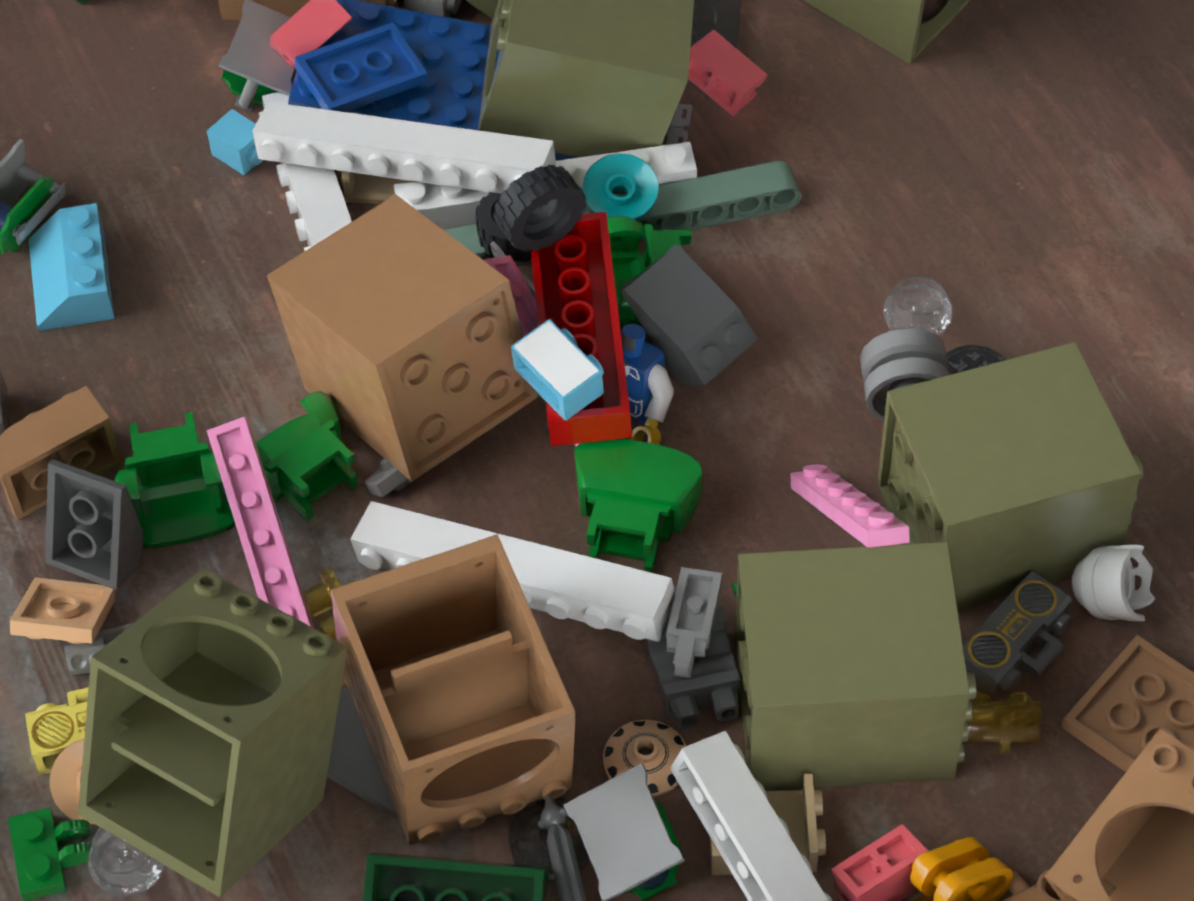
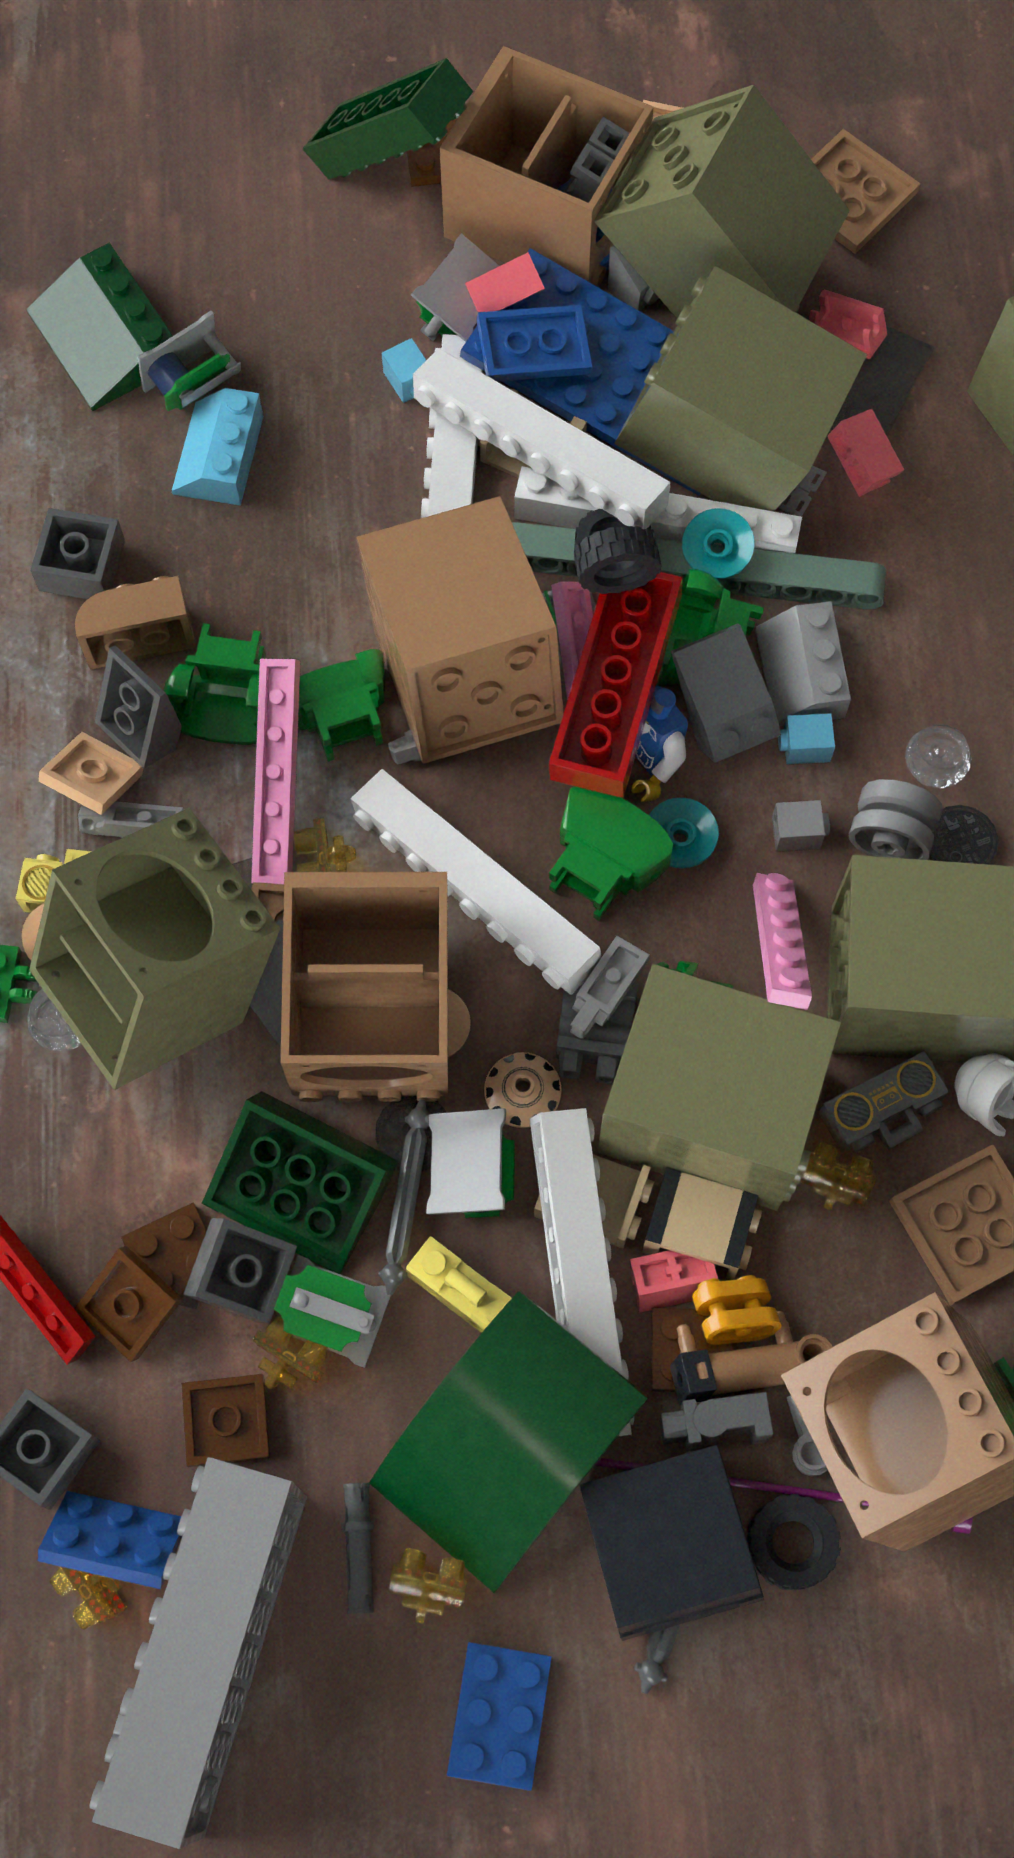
camera: 20 degrees right, 15 degrees up
brick [511,319,604,421] -> none
none -> tan panel [642,1167,762,1280]
none -> teal dish [649,798,719,868]
none -> light grey slope [755,601,851,726]
none -> light grey brick [772,800,830,851]
none -> medium azure brick [778,713,835,764]

